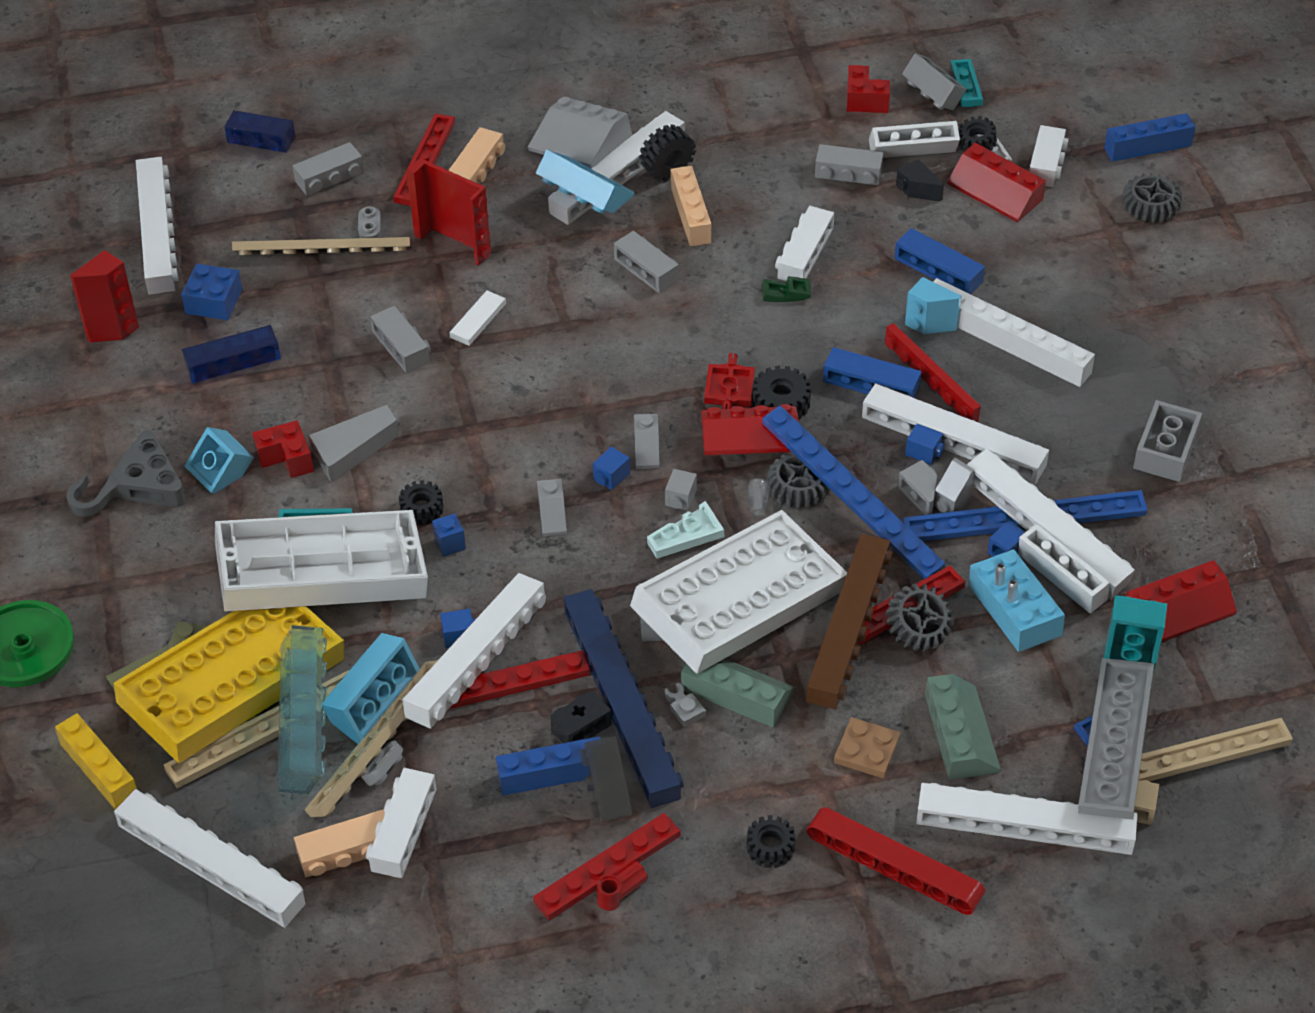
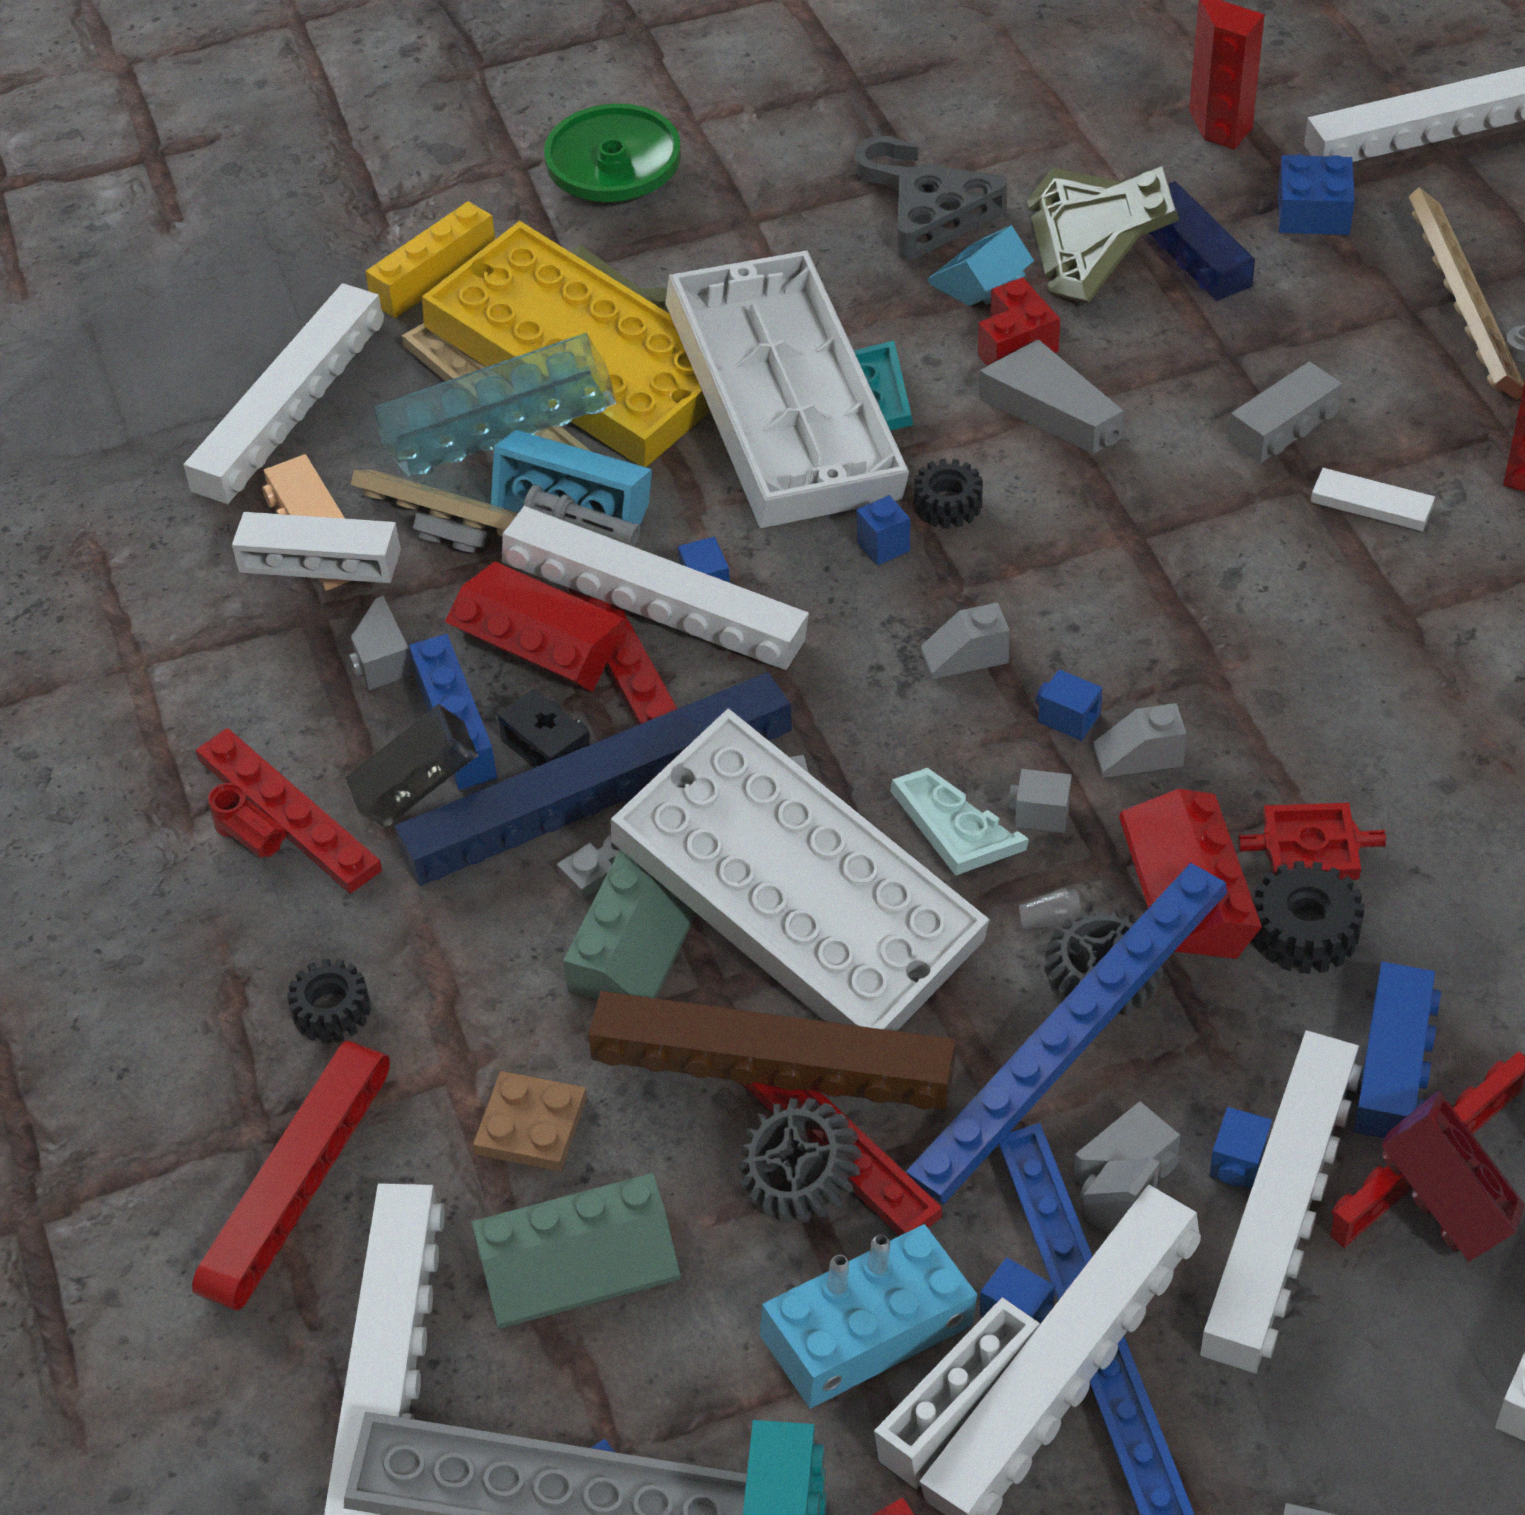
camera: 85 degrees right, 0 degrees up
none -> light grey slope [348,596,414,690]
none -> red slope [444,561,627,692]
none -> light grey pin [523,485,641,547]
none -> olive plate [1027,166,1179,304]
none -> dark red slope [1381,1090,1525,1262]

